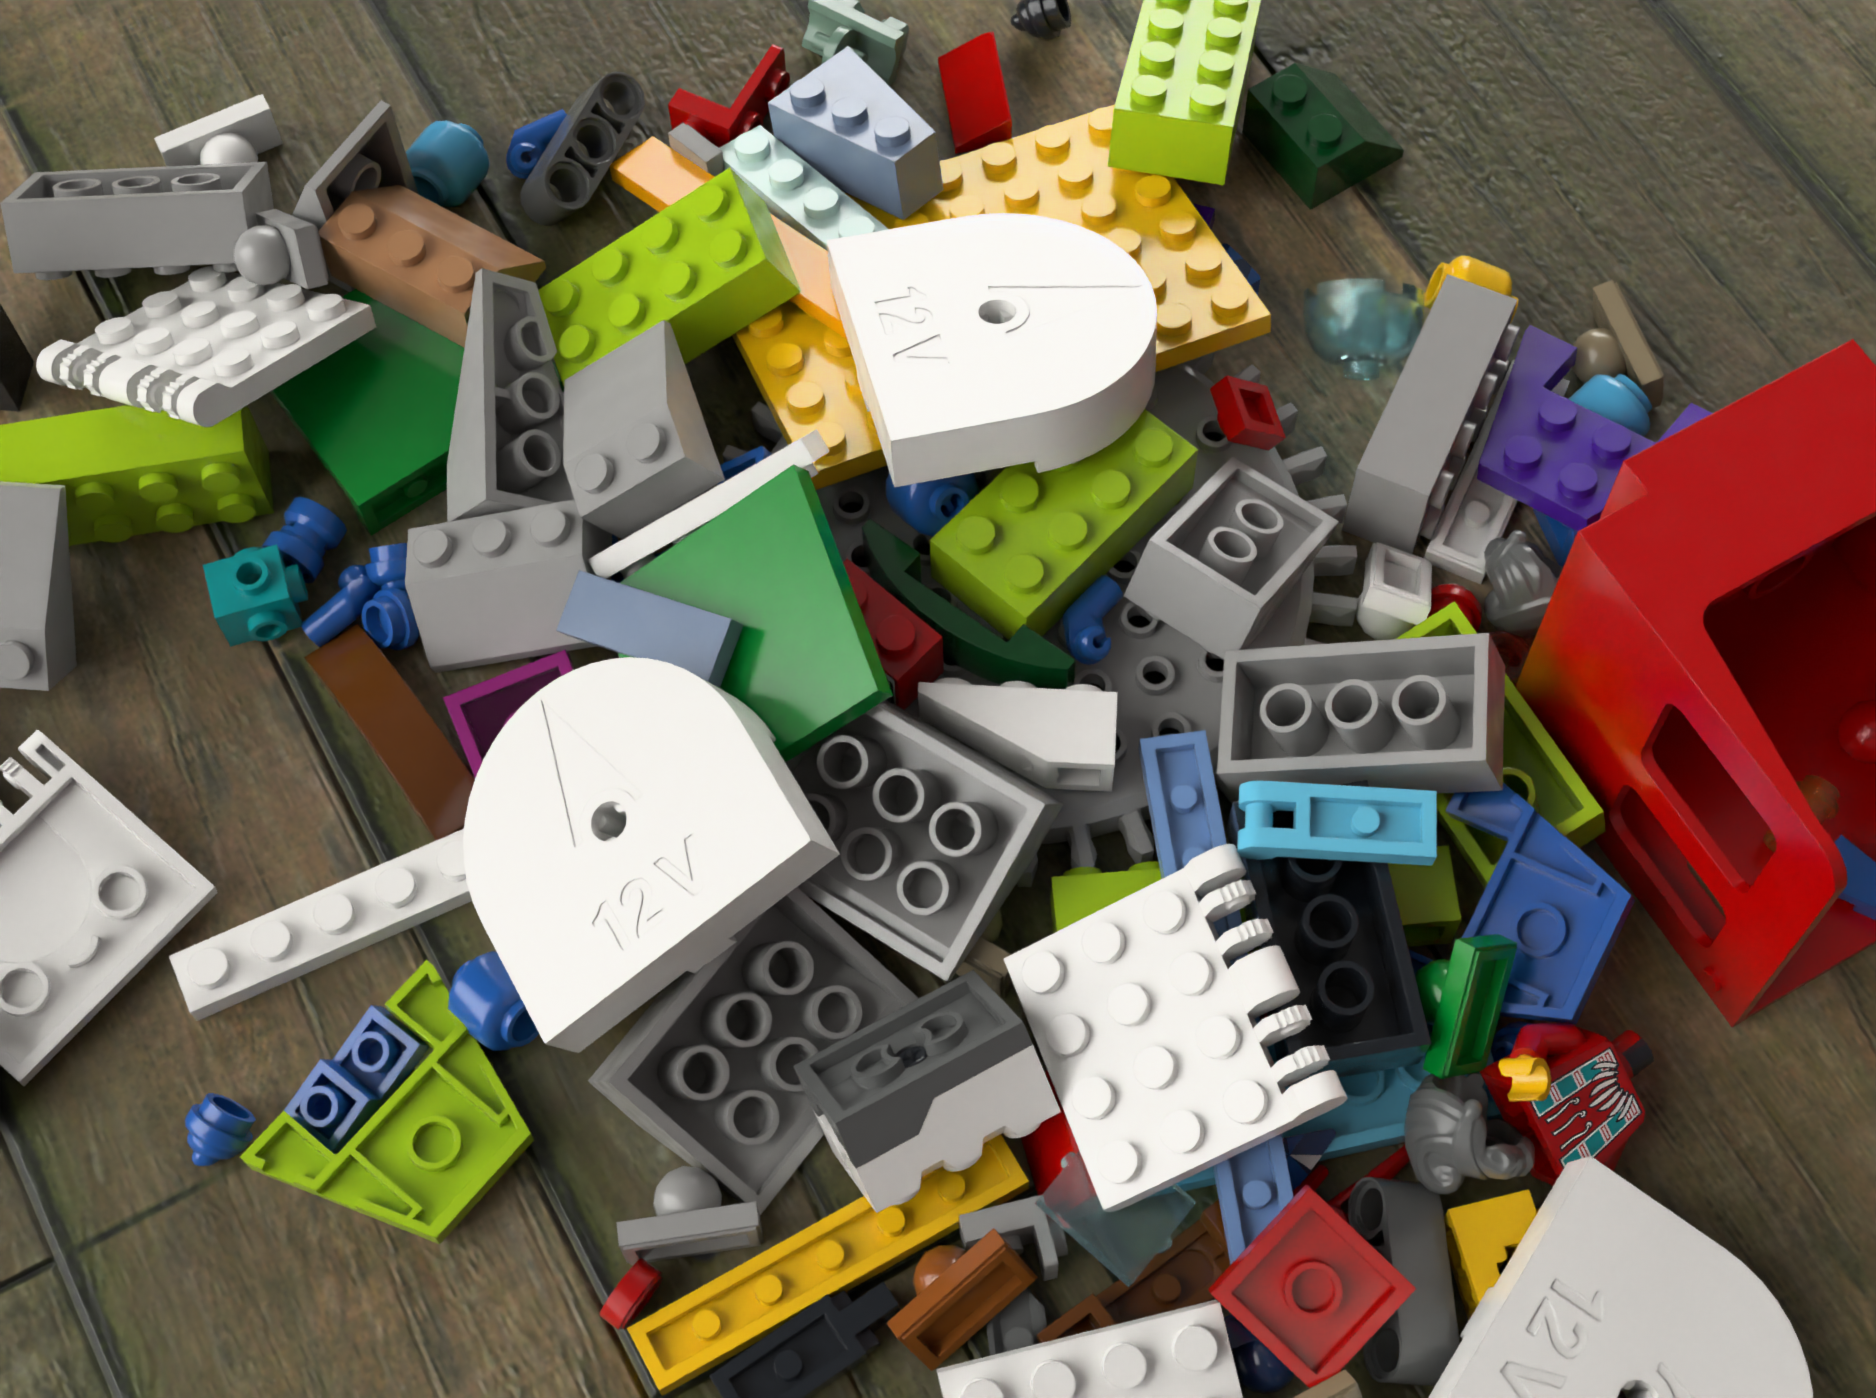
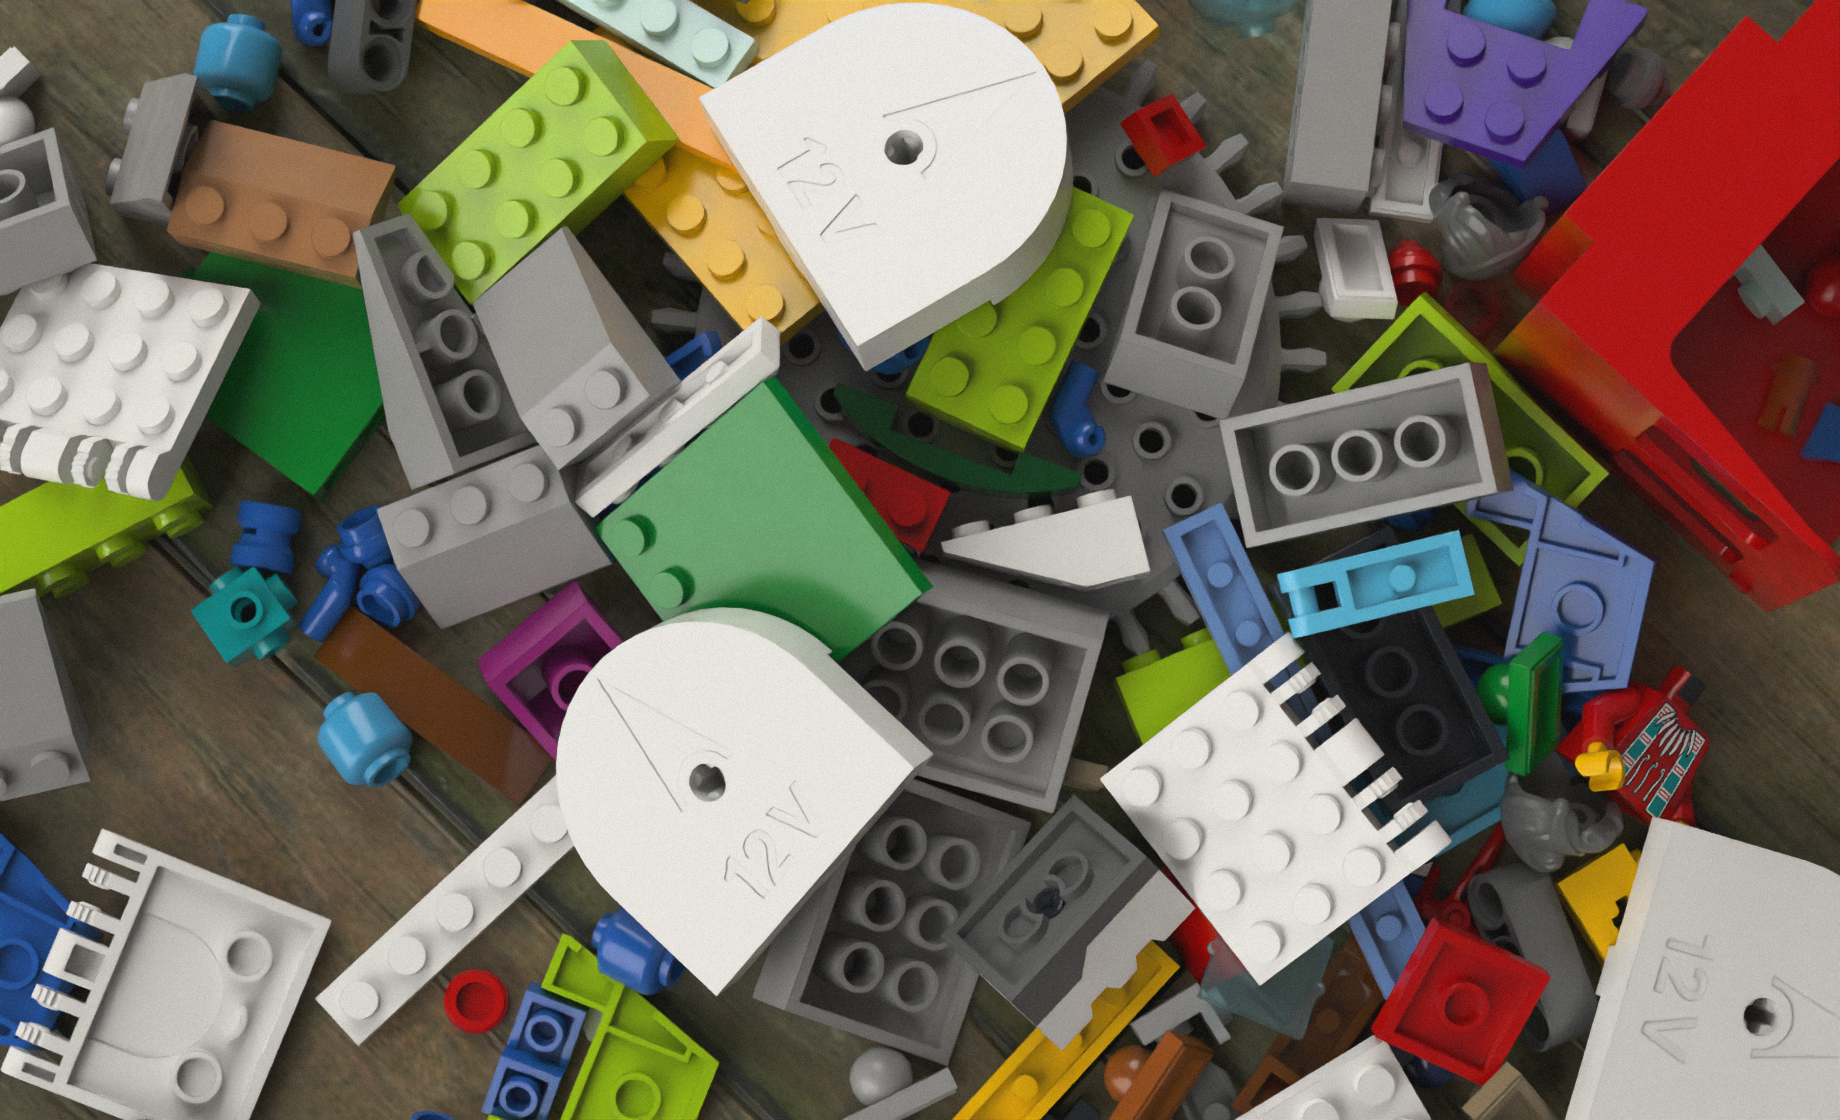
camera: 20 degrees left, 20 degrees up
light grey tile [234,209,329,289] -> none
sand blue tile [556,570,743,687] -> none
none -> dark azure head [317,692,414,788]
none -> red tile [444,969,510,1034]
none -> light aqua bracket [1727,244,1805,326]

